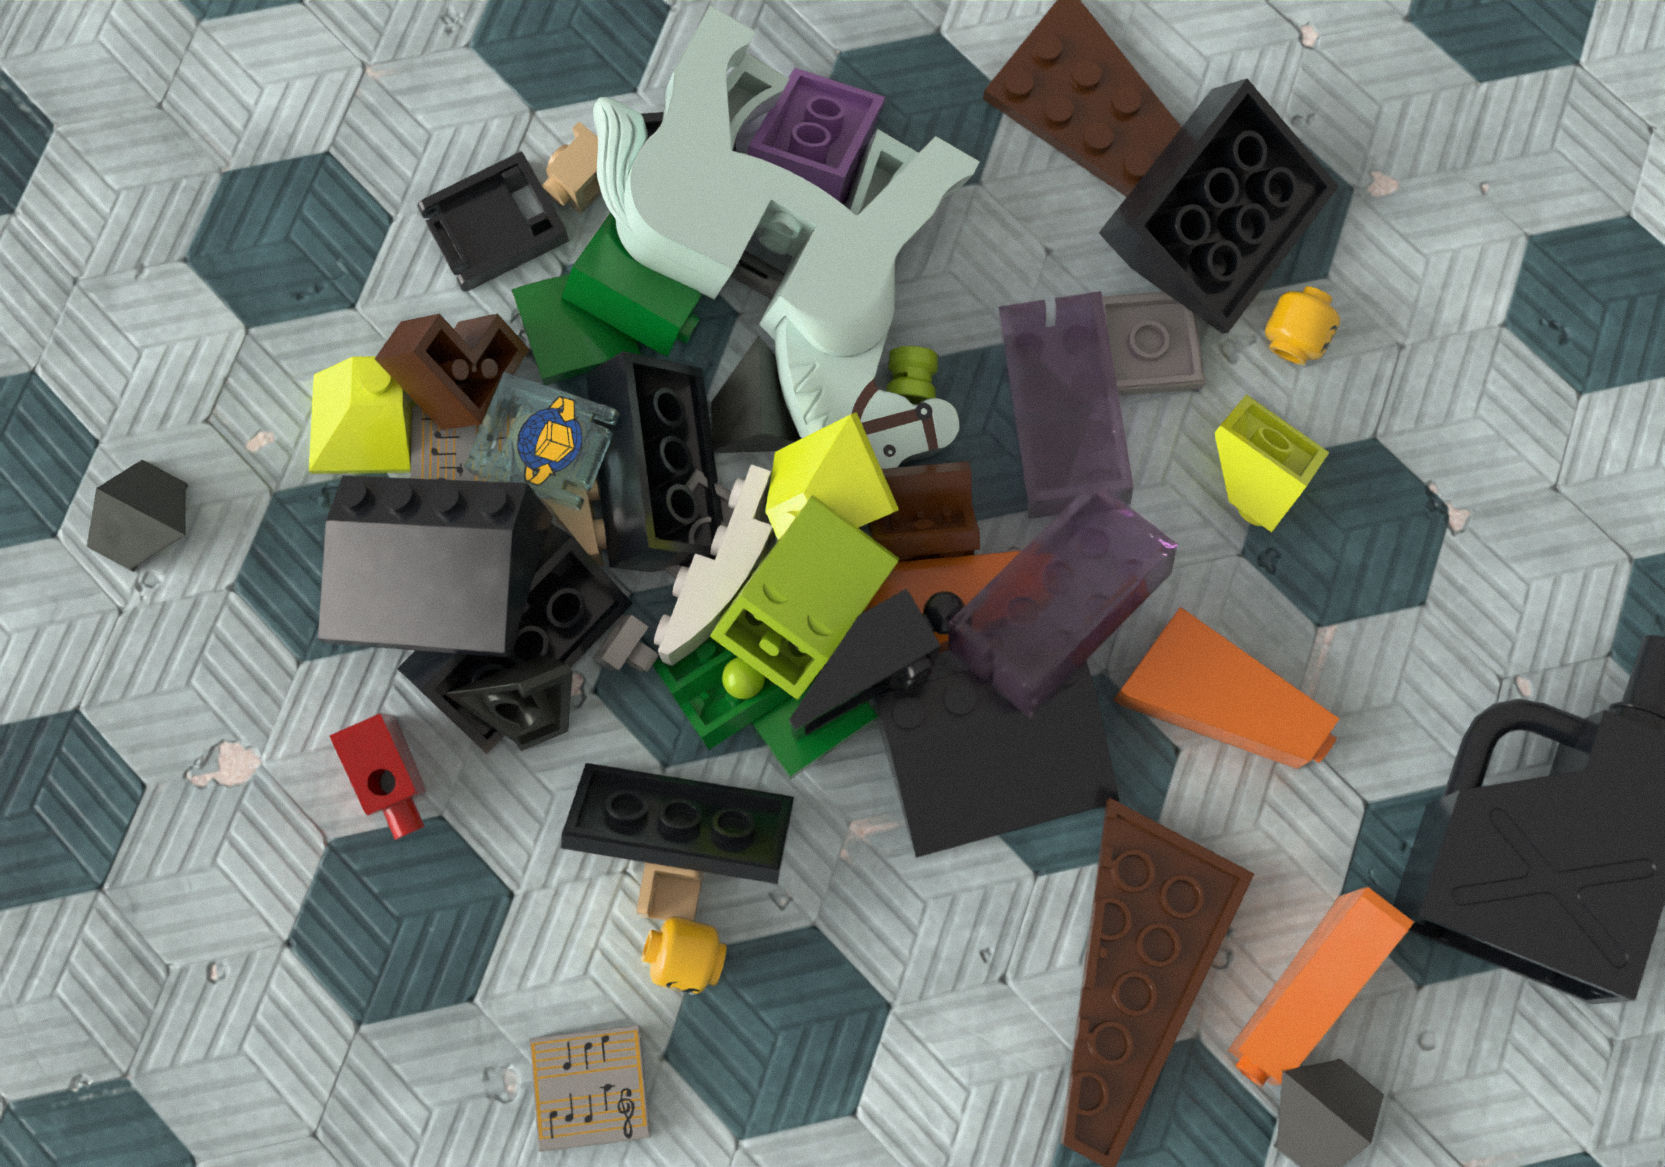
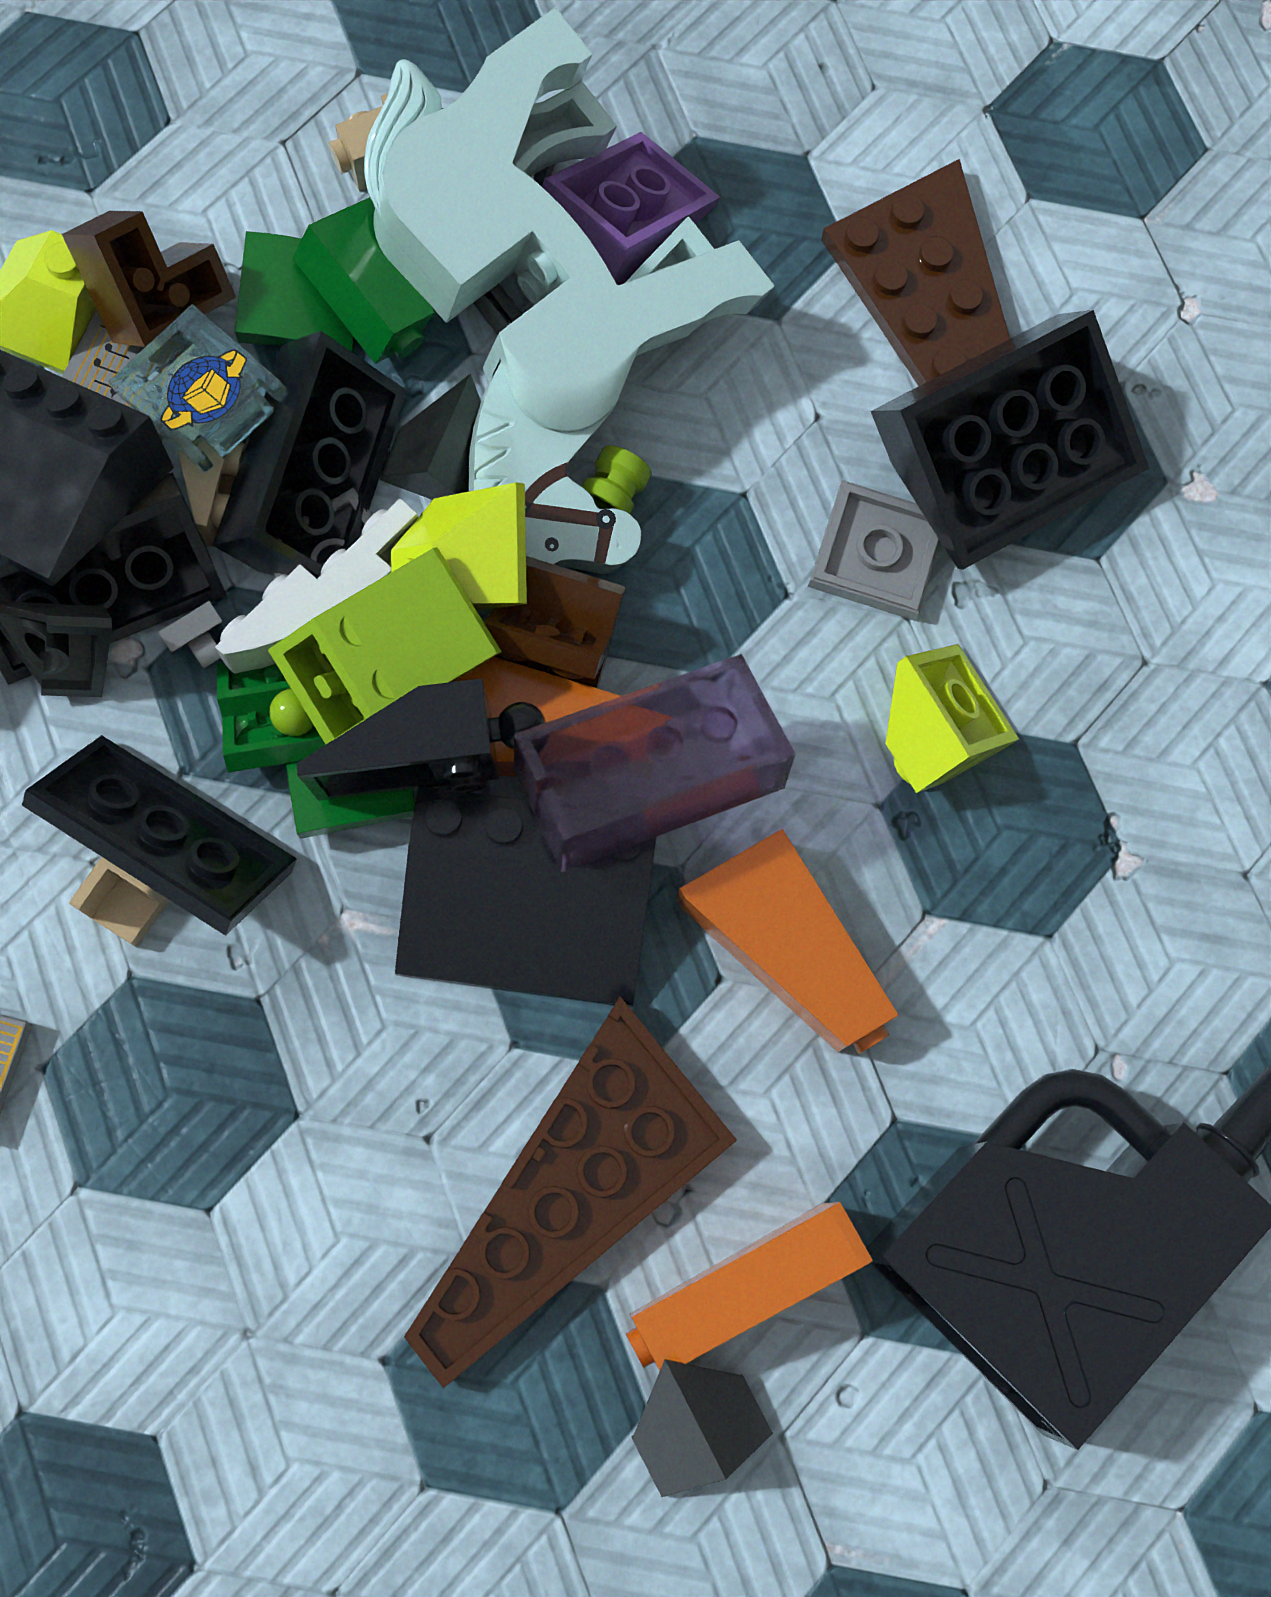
camera: 15 degrees right, 0 degrees up
black container [417,151,569,291] -> none
yellow head [642,916,726,995] -> none
clear purple piece [999,291,1134,519] -> none
yellow head [1265,286,1340,365] -> none

